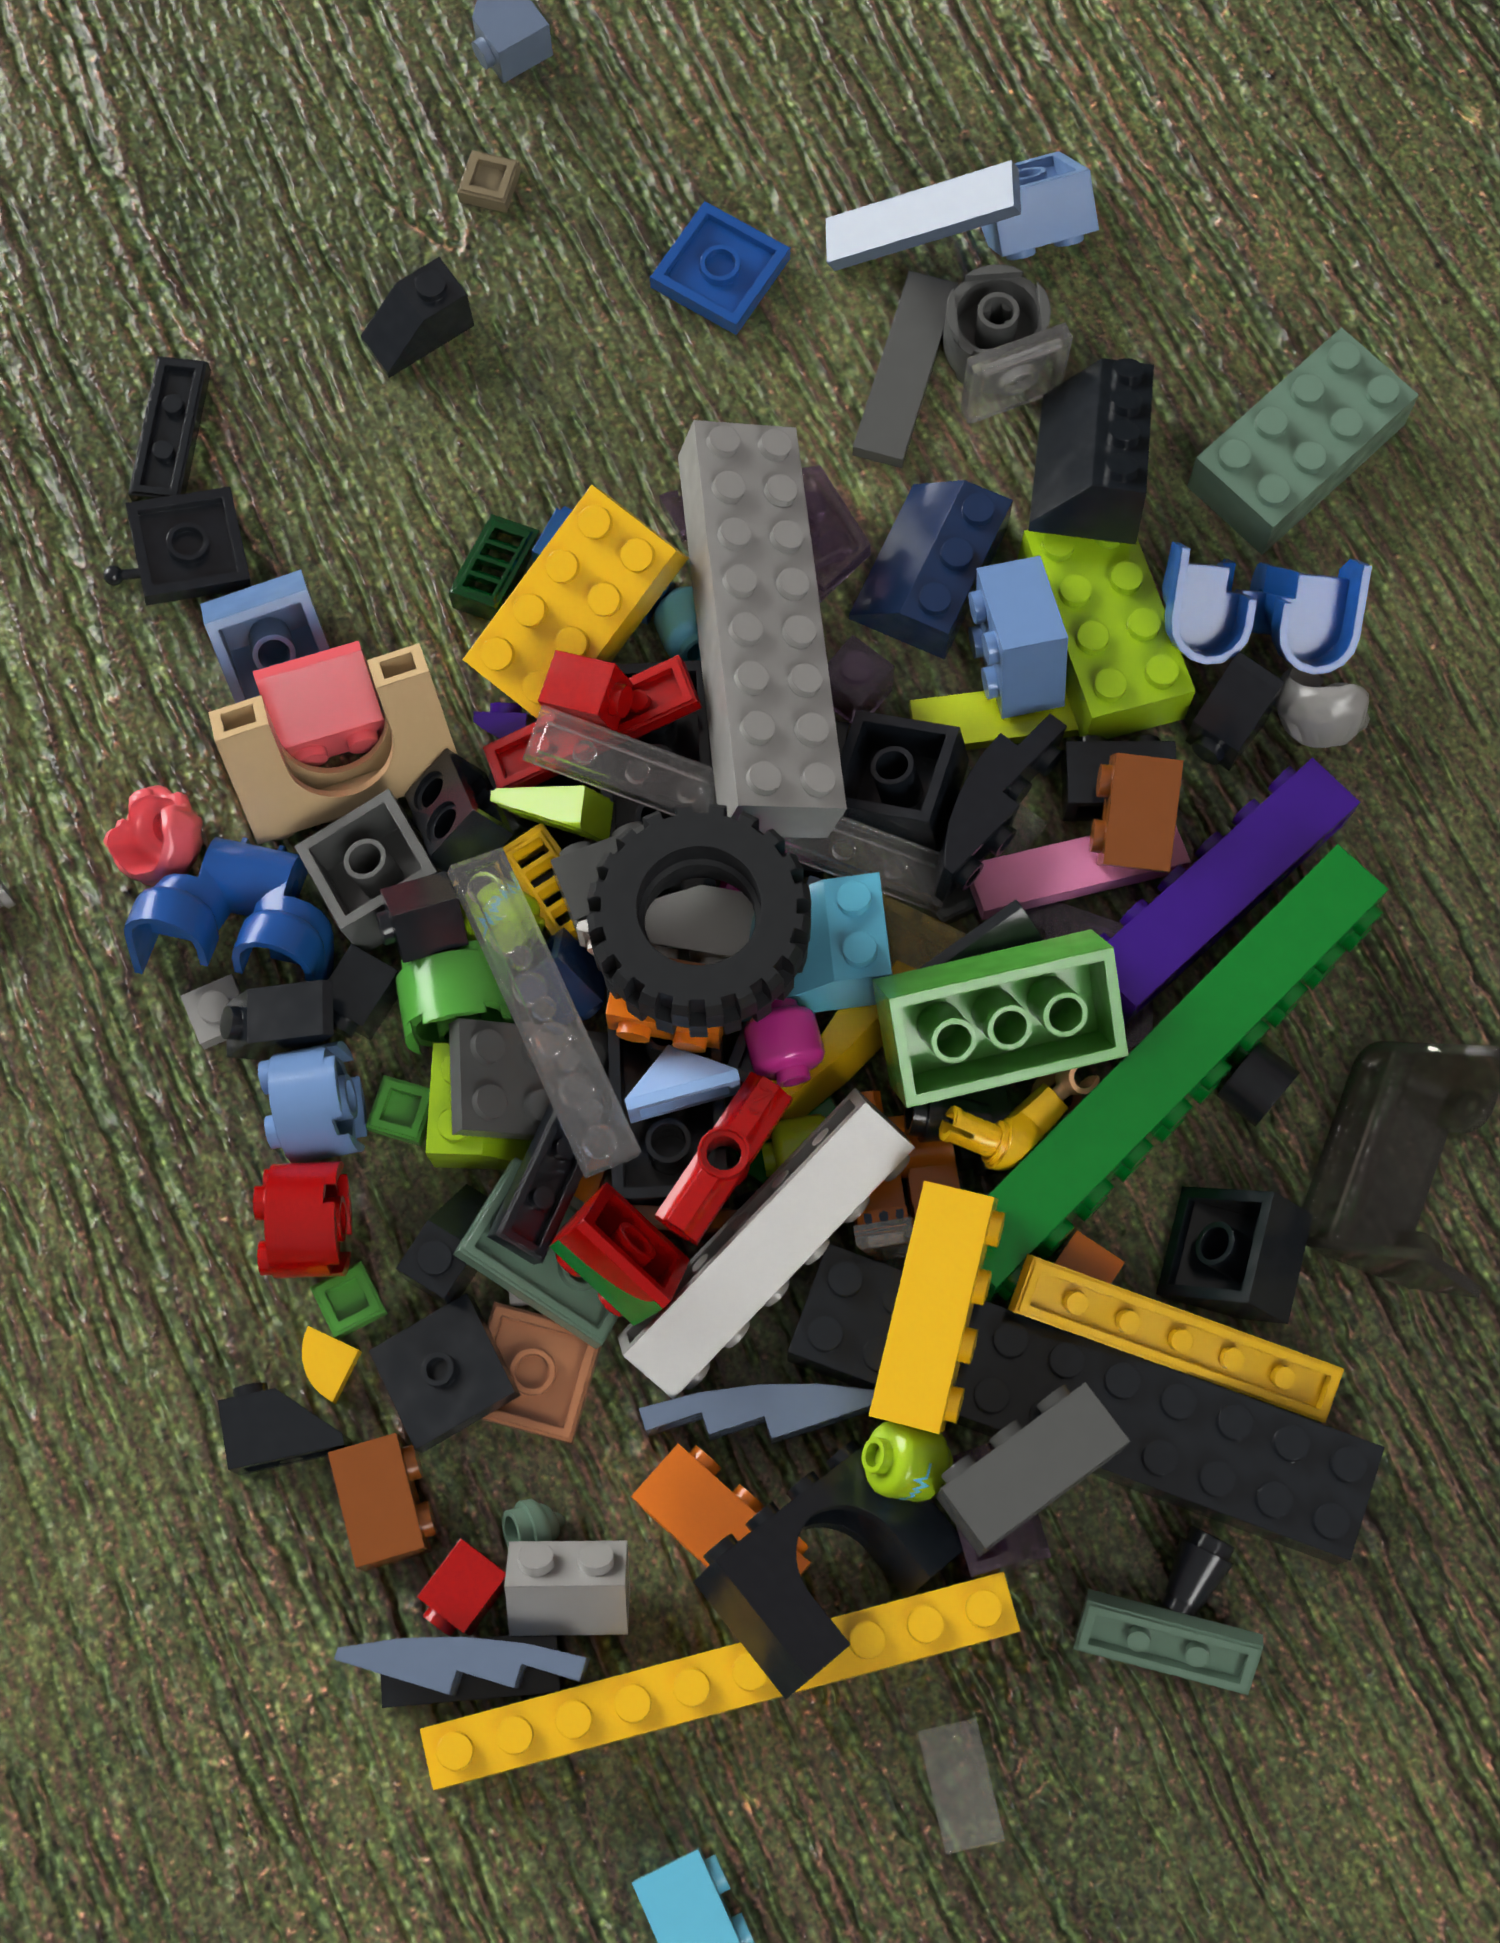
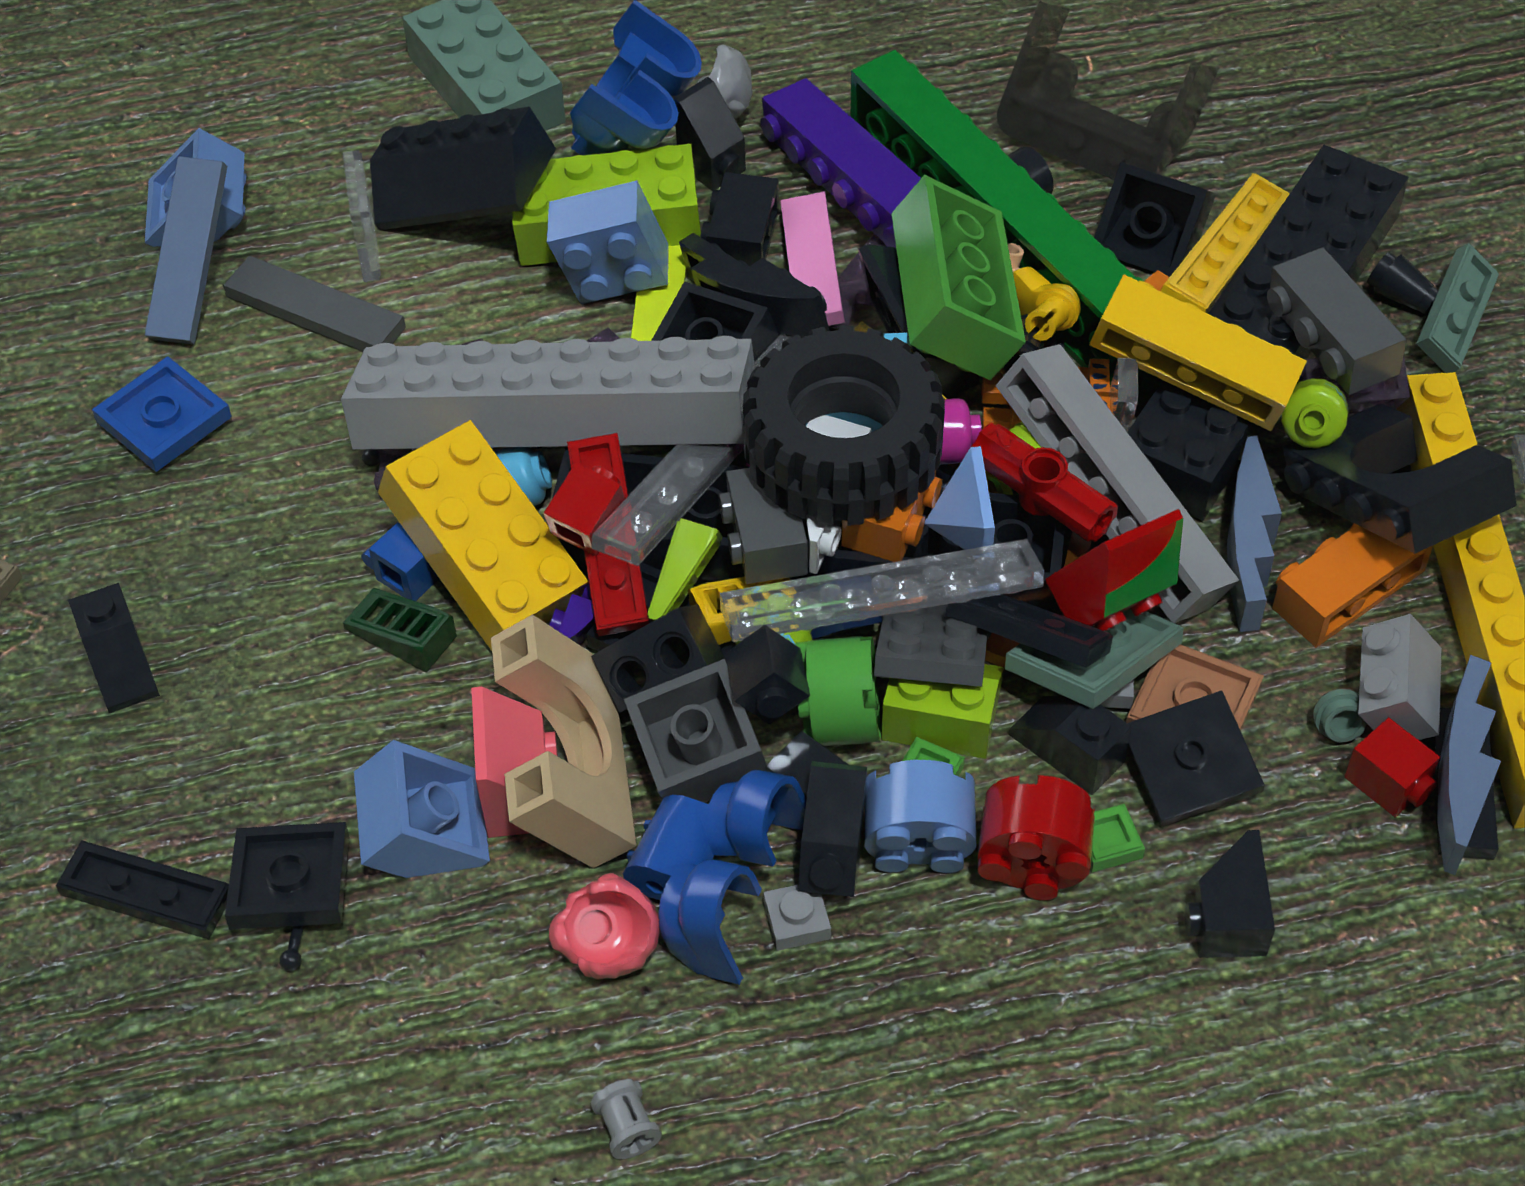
camera: 80 degrees left, 20 degrees down
yellow tile [302,1326,362,1404] -> none
dark orange brick [328,1433,438,1571] -> none
dark blue slope [849,480,1013,660] -> none
dark grey brick [943,264,1051,388] -> none
dark orange brick [1089,753,1184,872] -> none

